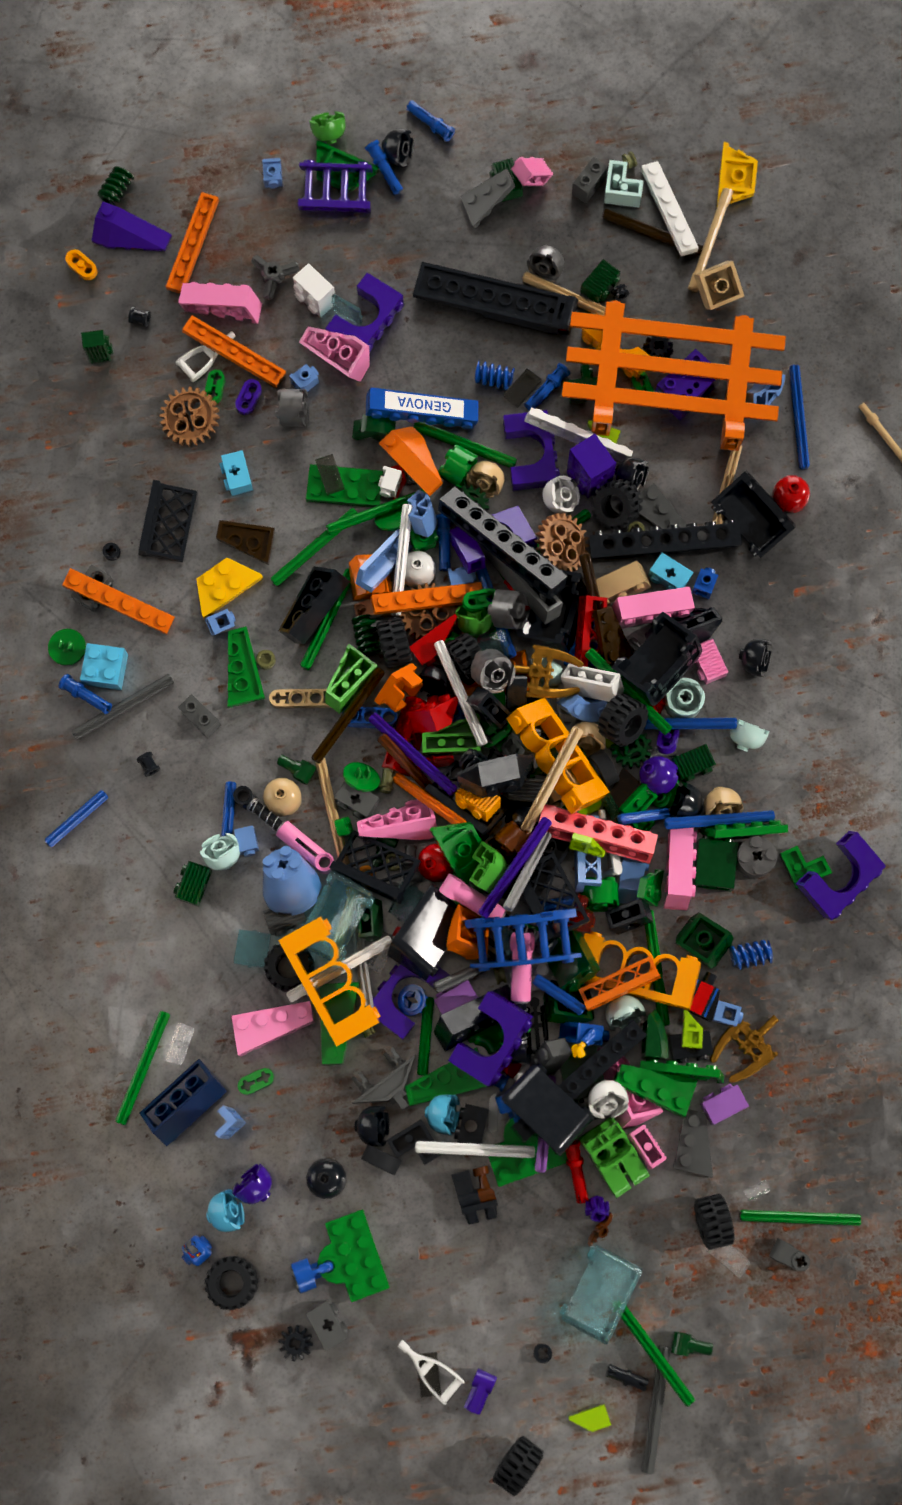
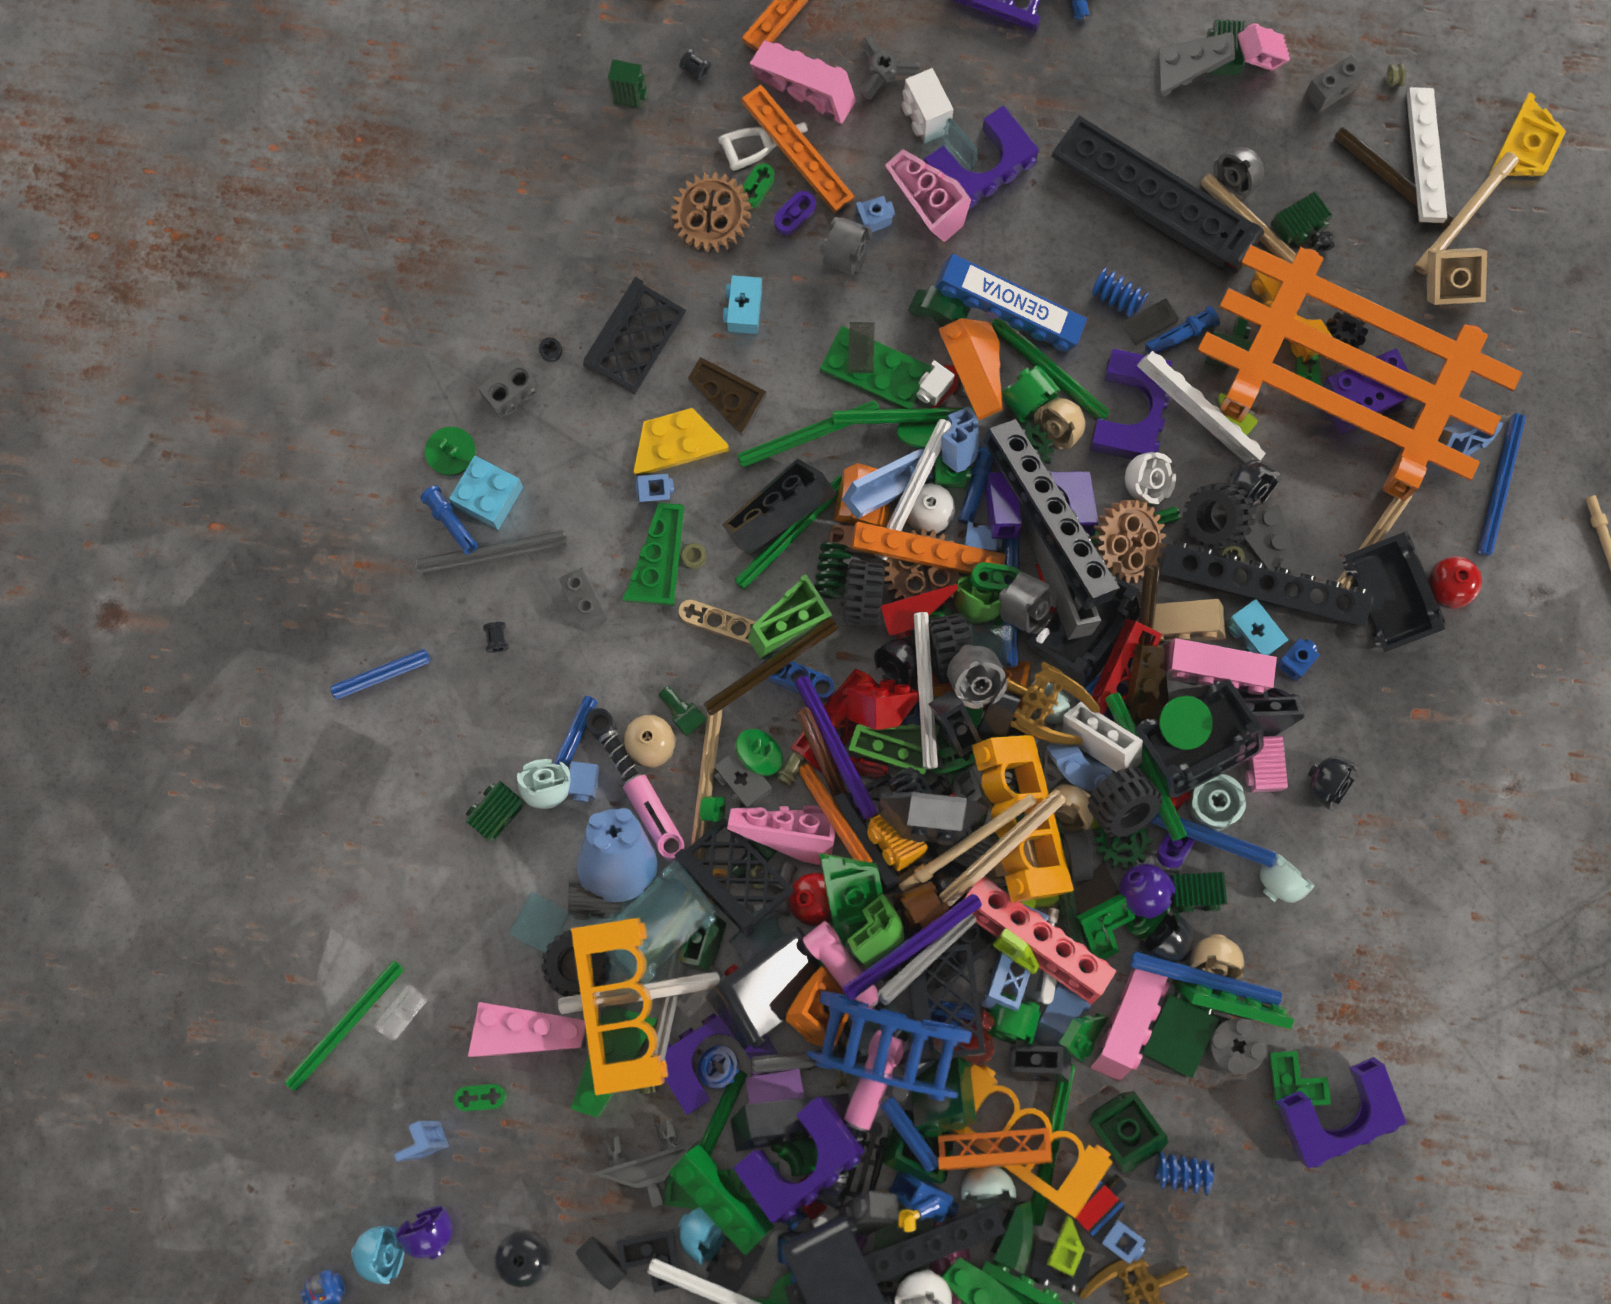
camera: 20 degrees right, 0 degrees up
orange plate [62,568,175,635] -> none
dark blue slope [139,1059,227,1146] -> none
black cylinder [354,1106,390,1147] -> none
orange panel [374,663,423,712] -> none
dark purple piece [566,434,616,499] -> none
light aqua brick [604,160,643,208] -> none
blue axle [617,808,670,825] -> none
none -> green arch [668,1144,775,1255]
none -> tan bar [899,794,1037,892]
none -> green piece [1159,696,1213,750]

